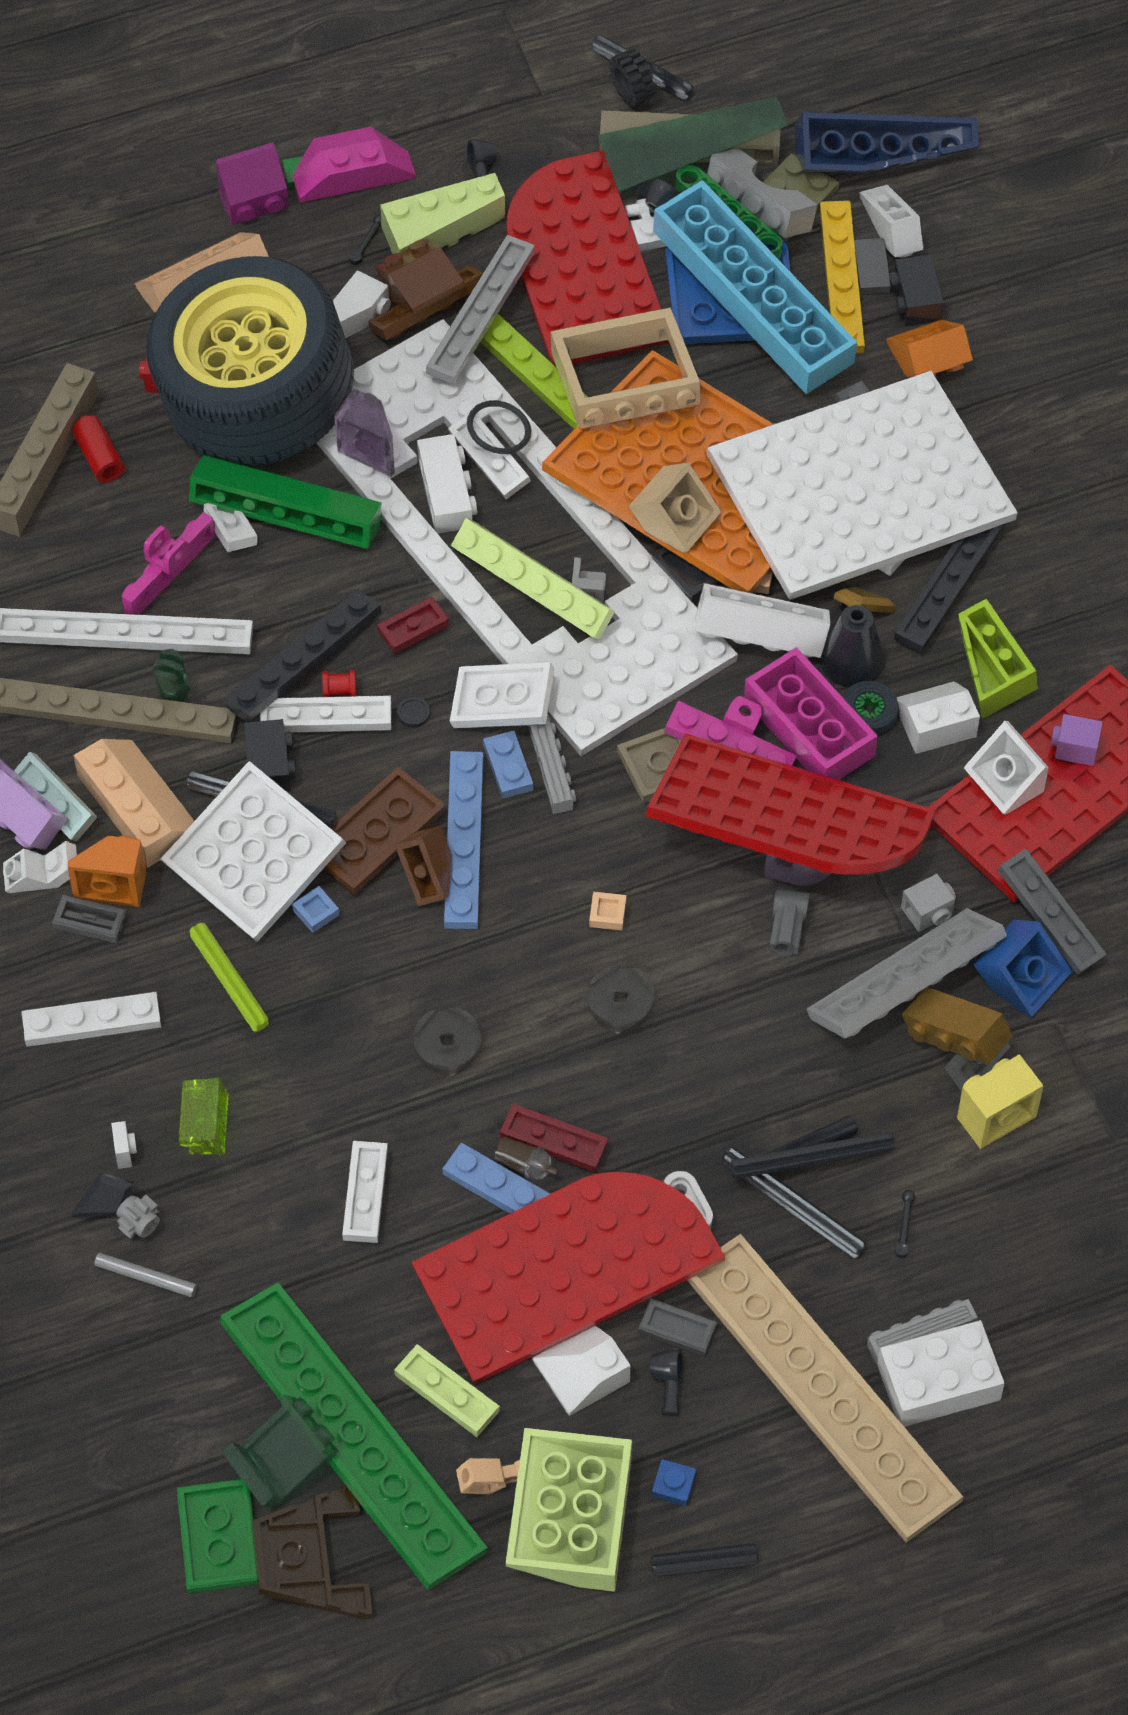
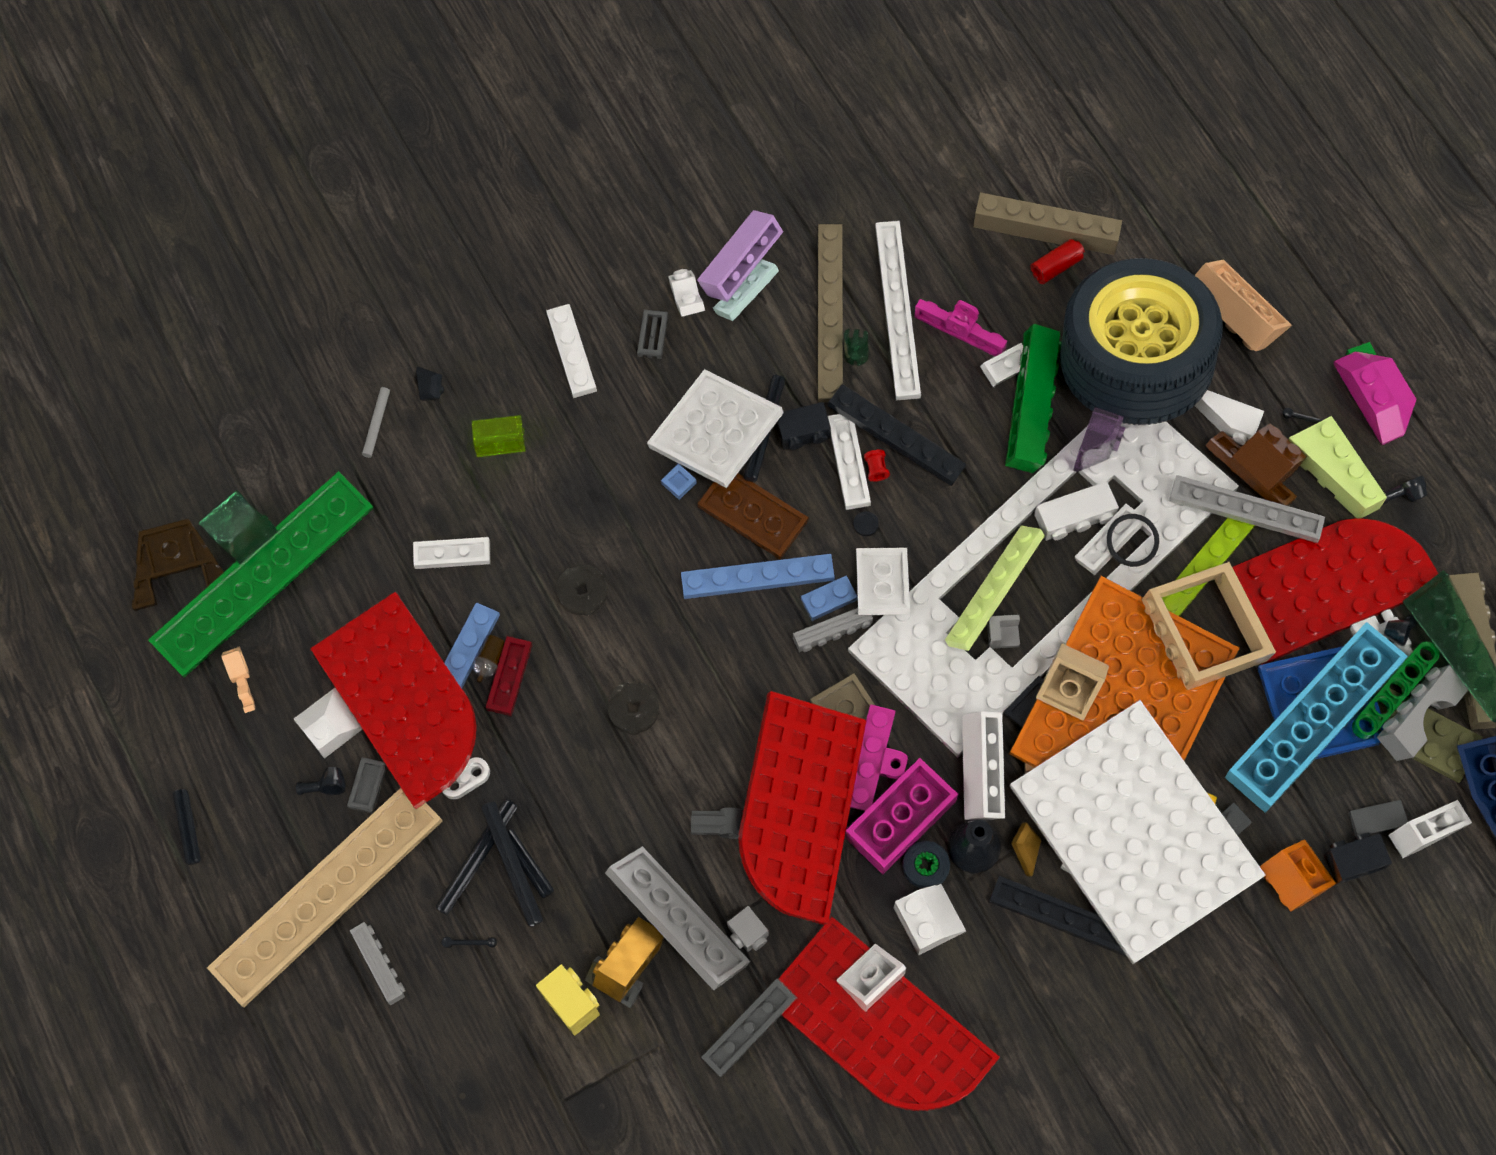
camera: 85 degrees right, 10 degrees up
orange slope [67,835,147,907] -> none
light nougat slope [74,739,194,868] -> none
white plate [111,1121,137,1169] -> none
light grey gear [117,1195,160,1239] -> none
green tile [177,1478,258,1594] -> none
lime axle [190,923,269,1032] -> none
magenta slope [216,142,289,225] -> none
dark red plate [377,596,449,654] -> none
yellowish green plate [394,1344,500,1437] -> none
reddish brown slope [395,825,452,906] -> none
yellowish green slope [506,1428,632,1592] -> none
light nougat plate [589,892,627,931] -> none
blue plate [652,1459,696,1506] -> none
yellow plate [819,201,865,353] -> none
white brick [877,1320,1004,1427] -> none
lime wedge [958,599,1038,719] -> none
blue slope [973,920,1072,1017] -> none
medium lavender brick [1051,714,1102,766] -> none

